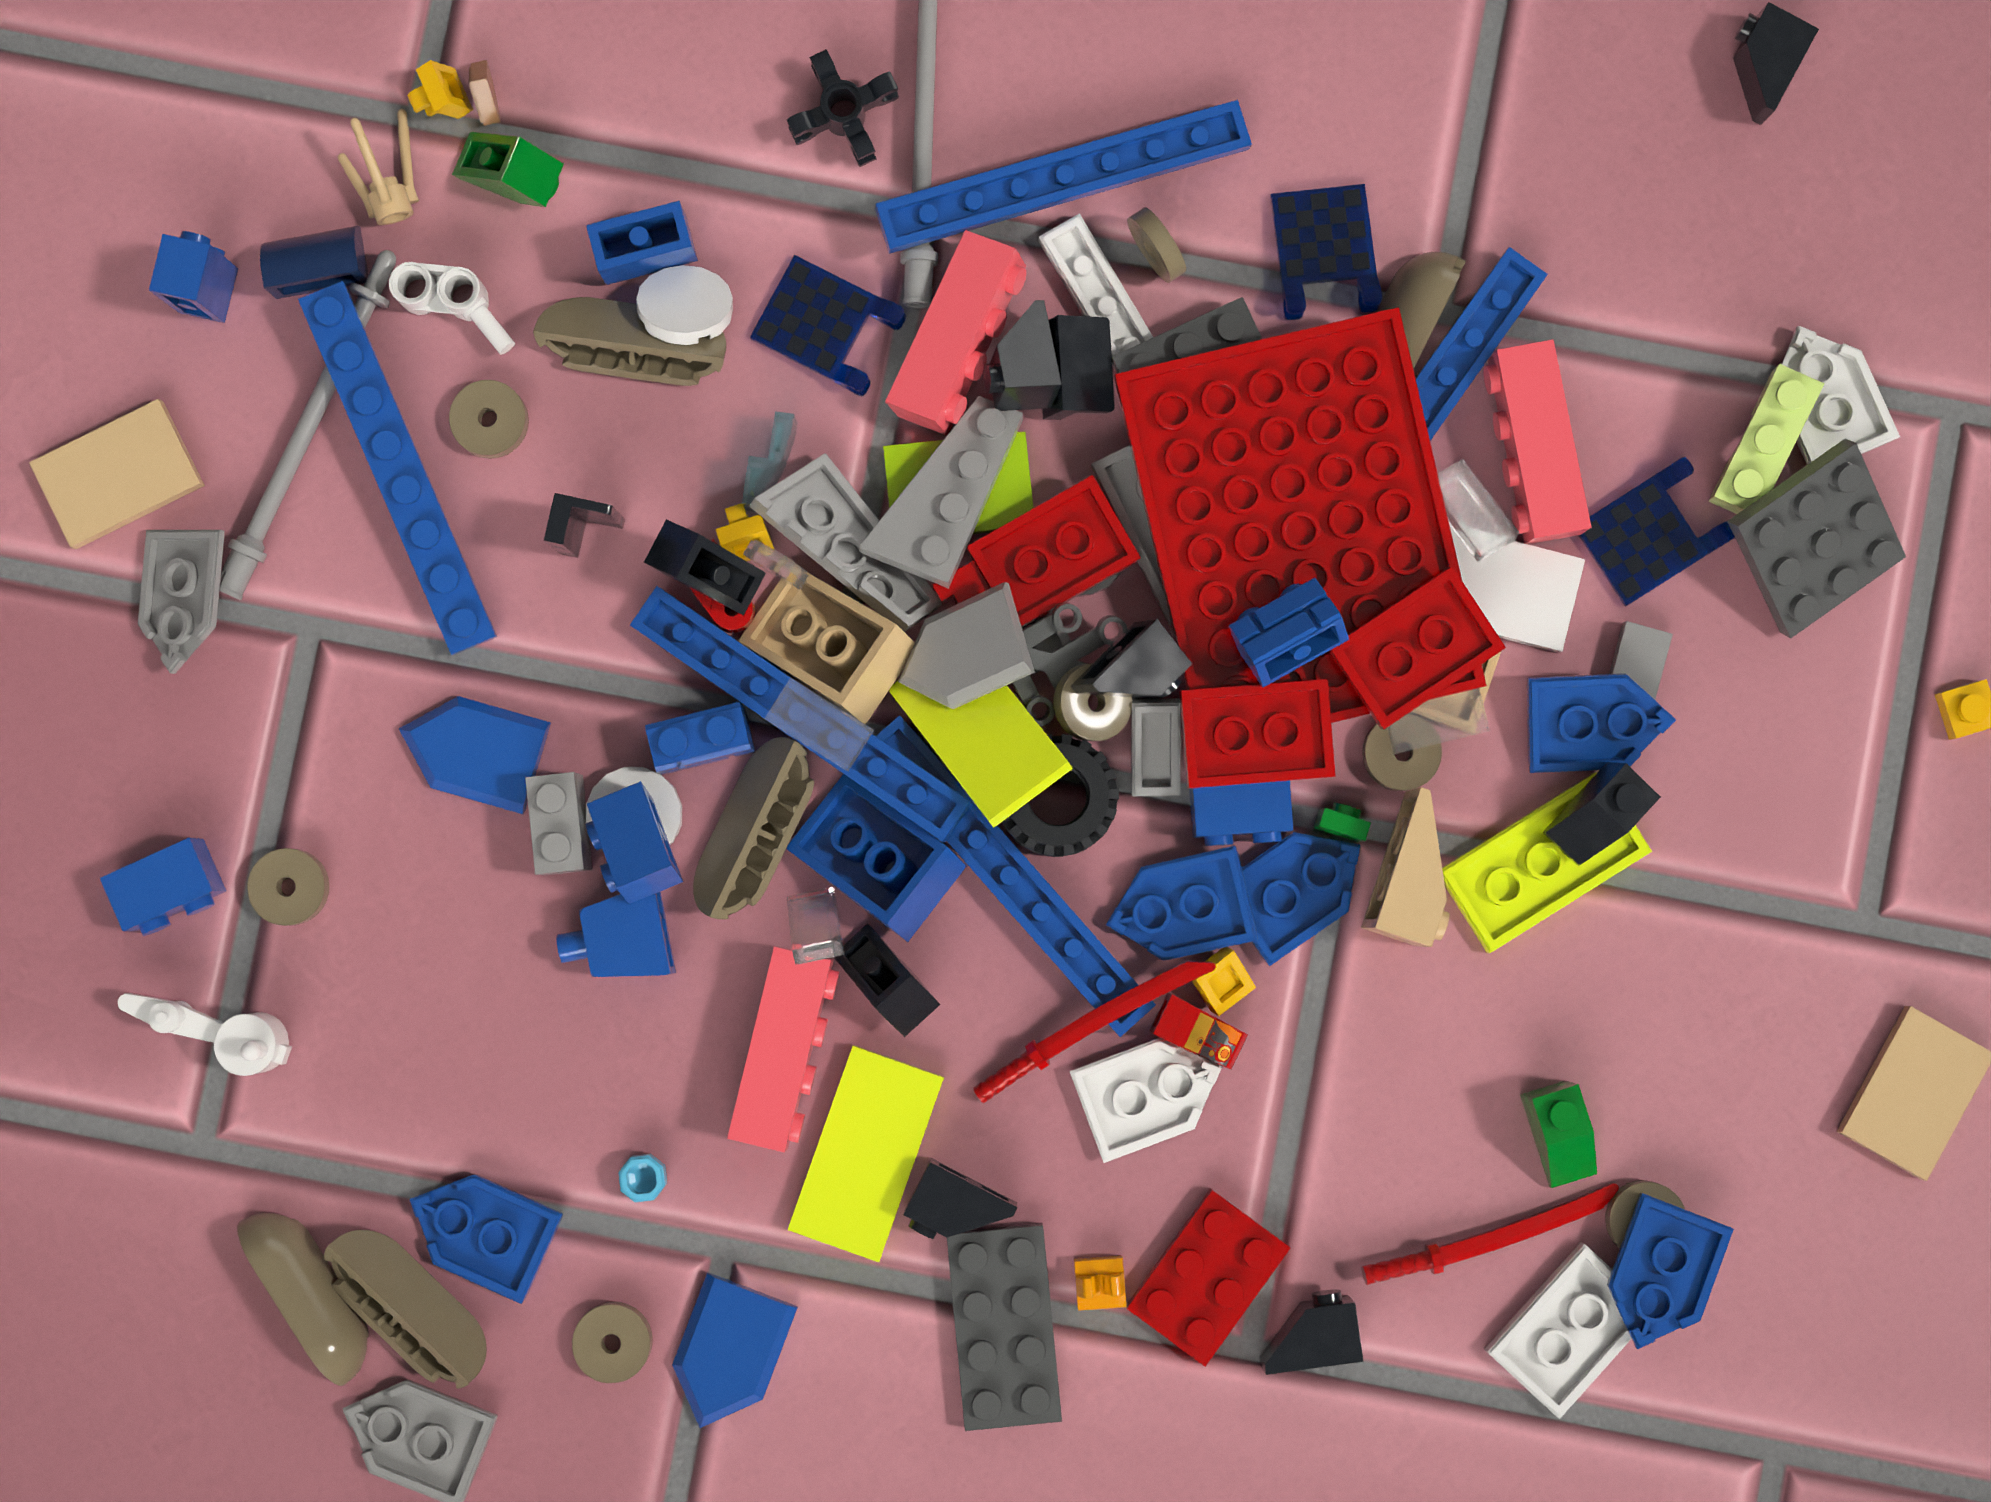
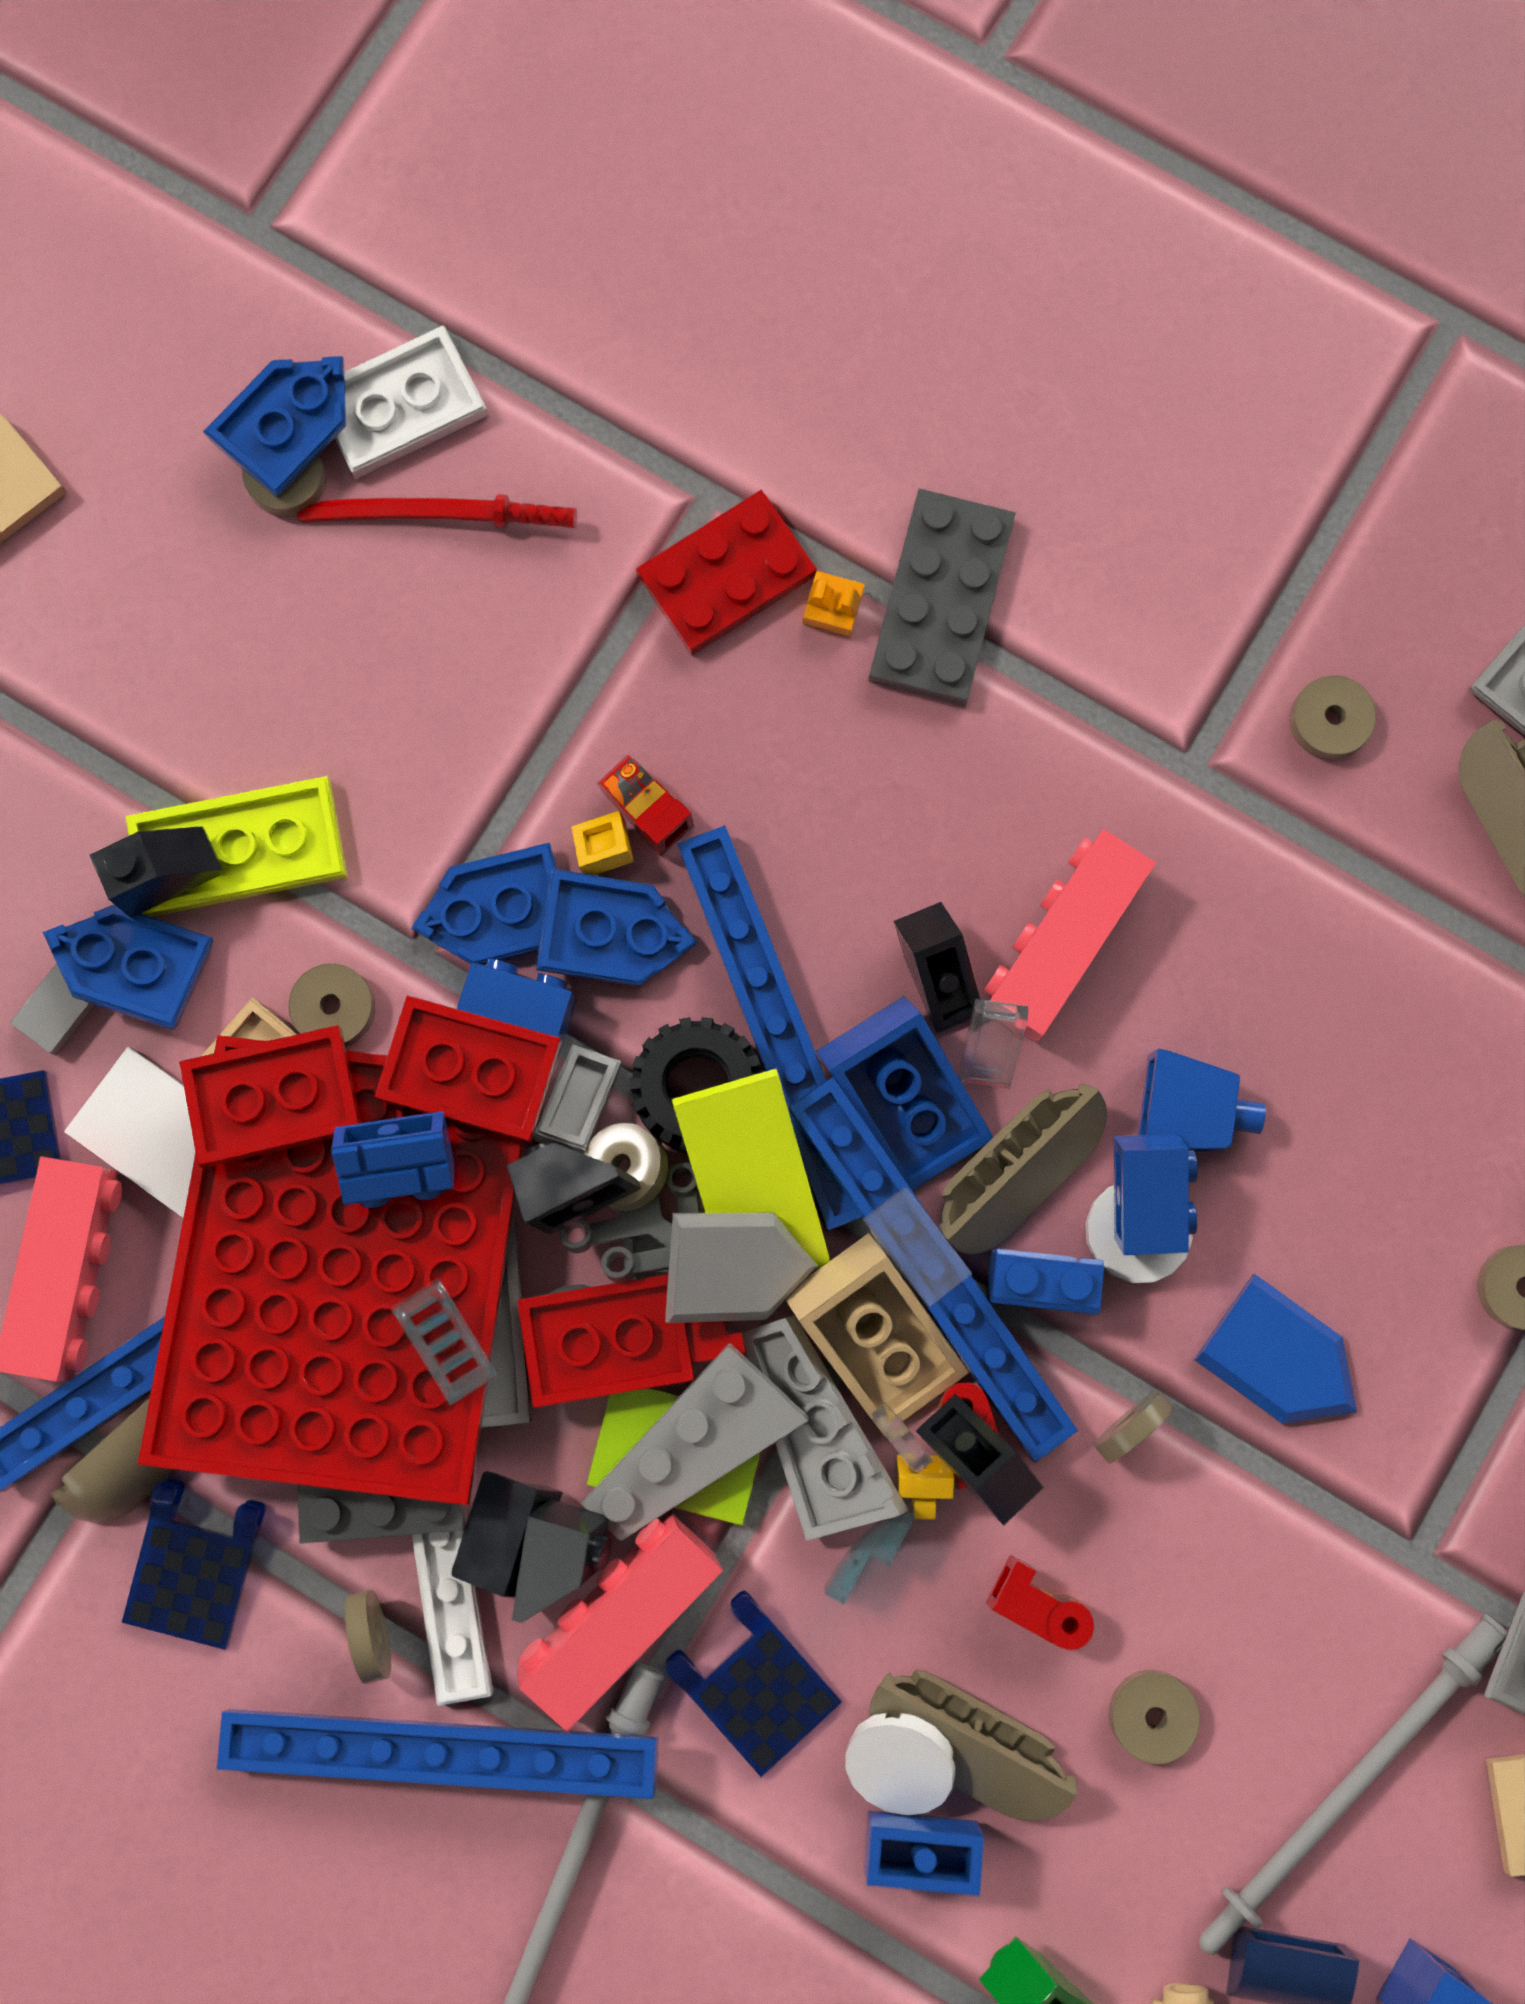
camera: 155 degrees left, 5 degrees down
blue plate [298,281,497,655] -> none
white beam [389,262,515,355] -> none
blue tile [409,1174,563,1304] -> none
light grey piece [525,772,593,875] -> none
black panel [544,493,625,558] -> none
medium azure tile [618,1153,667,1202] -> none
blue tile [672,1272,798,1428] -> none
black pin [786,49,899,167] -> none
neon yellow tile [788,1045,944,1262] -> none
black slope [903,1158,1018,1239] -> none
red sword [973,961,1216,1103] -> none
white tile [1070,1038,1222,1163] -> none
black slope [1260,1289,1364,1375] -> none
green plate [1313,802,1371,842] -> none
tan slope [1361,787,1450,947] -> none
clear tile [1387,688,1490,754] -> none
clear tile [1438,459,1519,562] -> none
green slope [1520,1081,1597,1188] -> none
none -> clear light blue slope [392,1279,498,1405]
none -> red leg [985,1554,1094,1650]
none -> dark tan piece [1094,1390,1174,1464]

